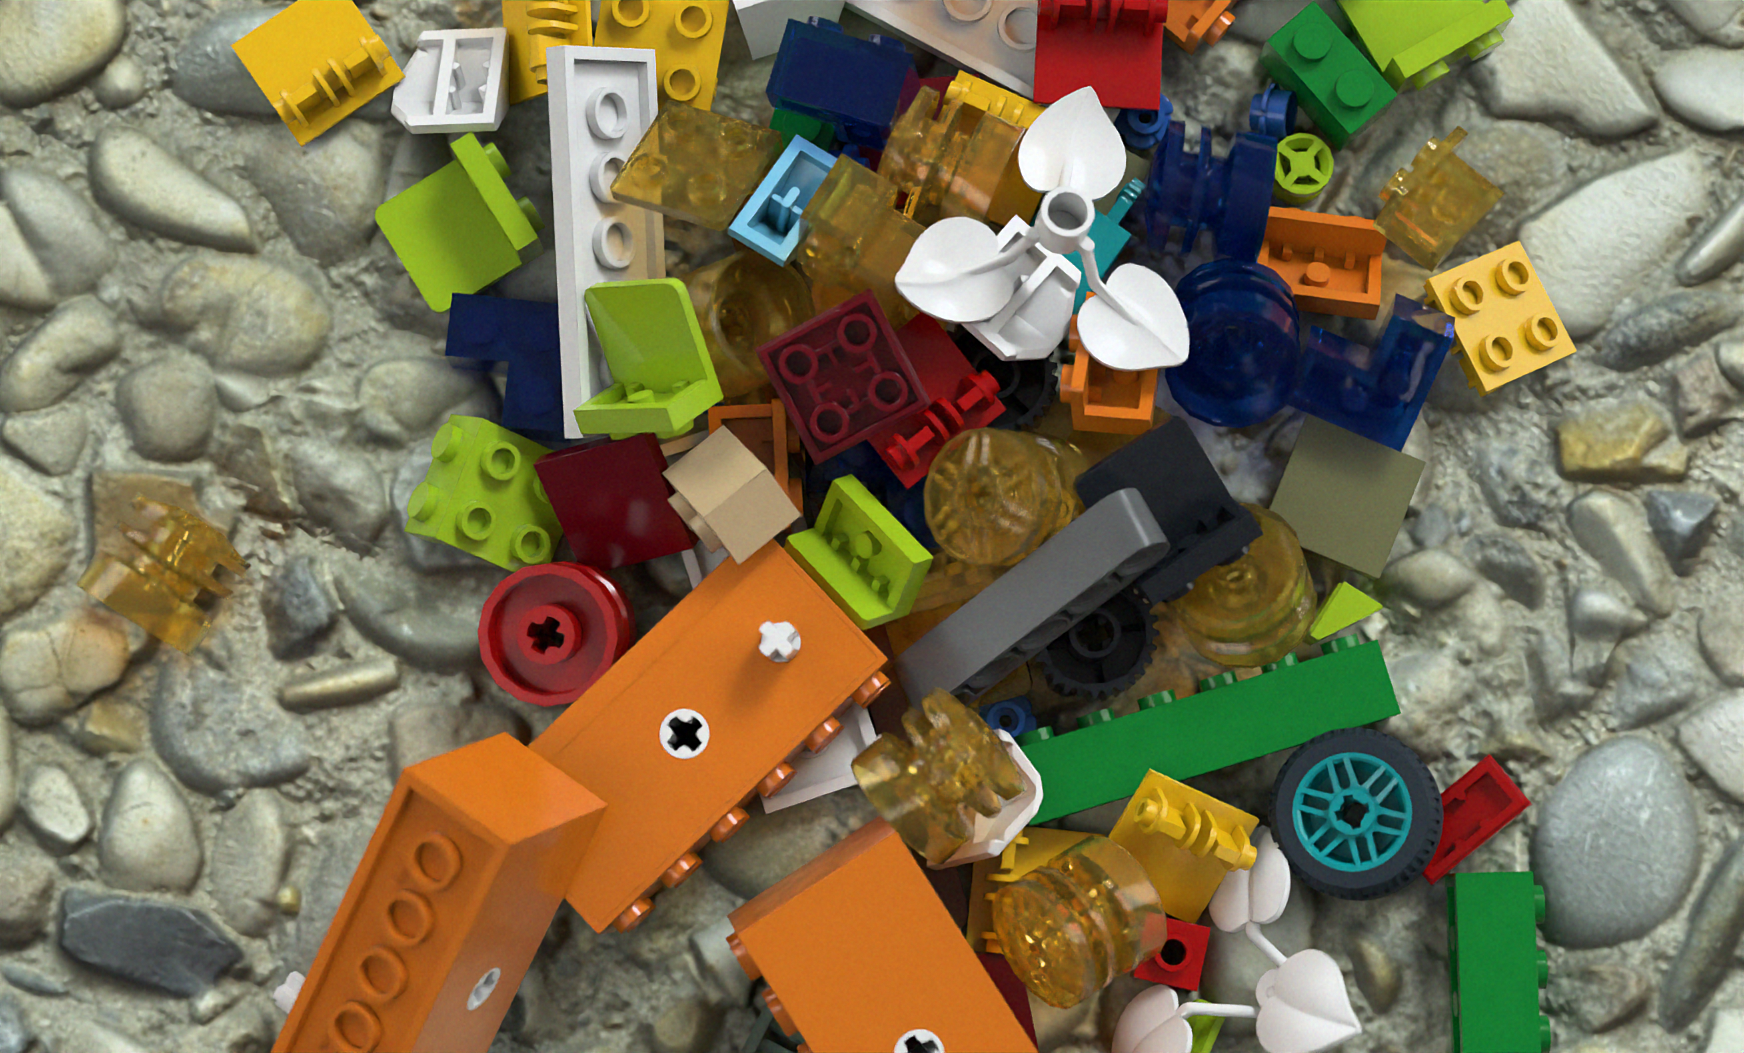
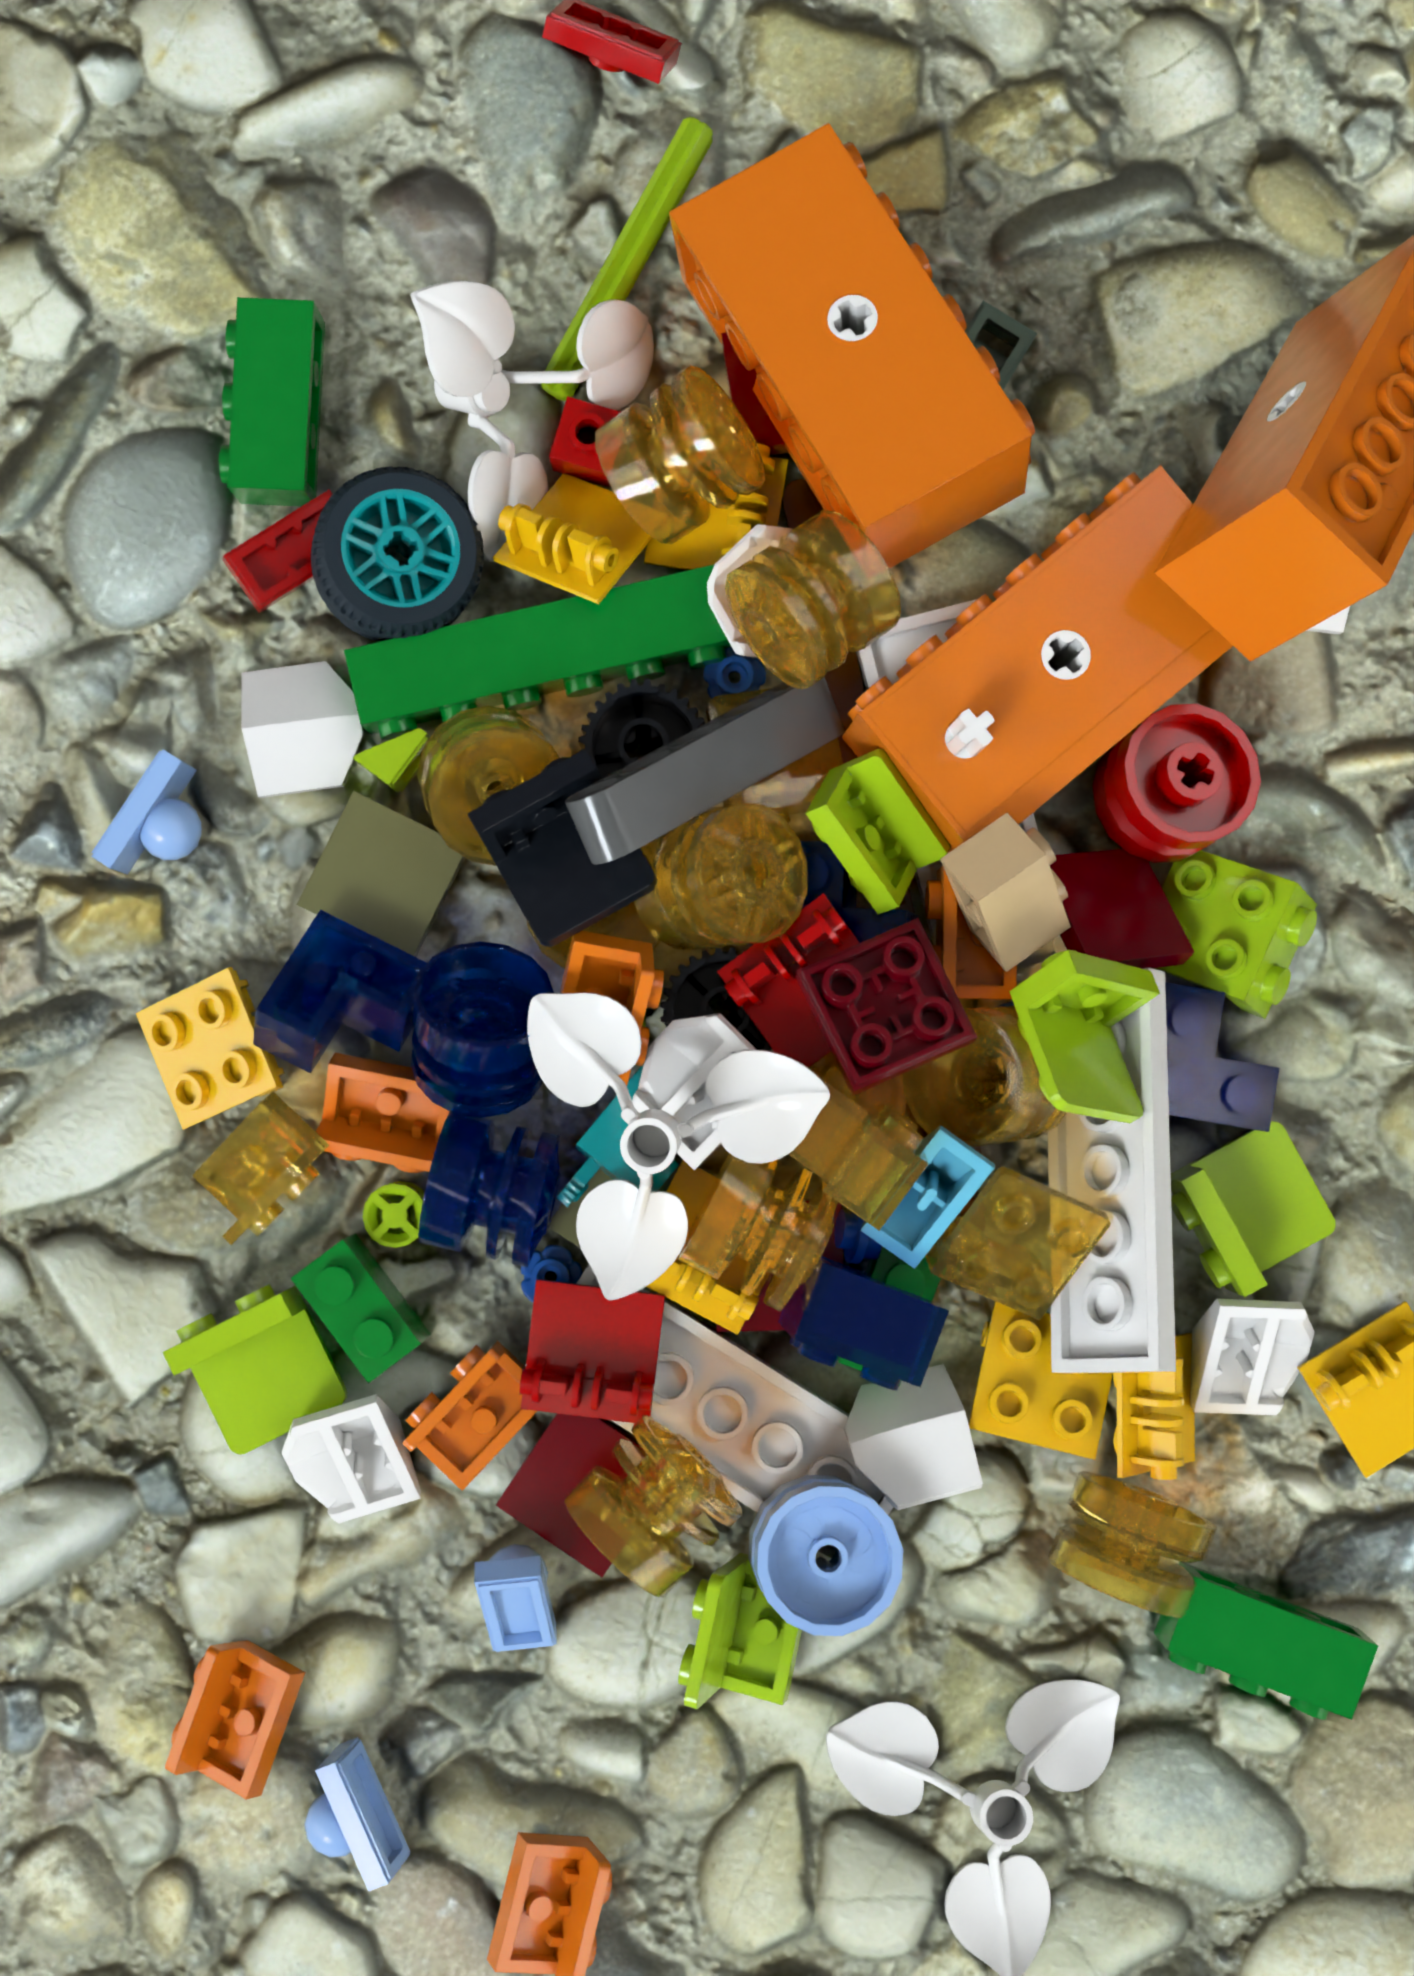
camera: 170 degrees left, 5 degrees up
blue plate [1249,83,1298,145] -> none
none -> light blue tile [91,749,202,875]
none -> white slope [241,661,364,798]

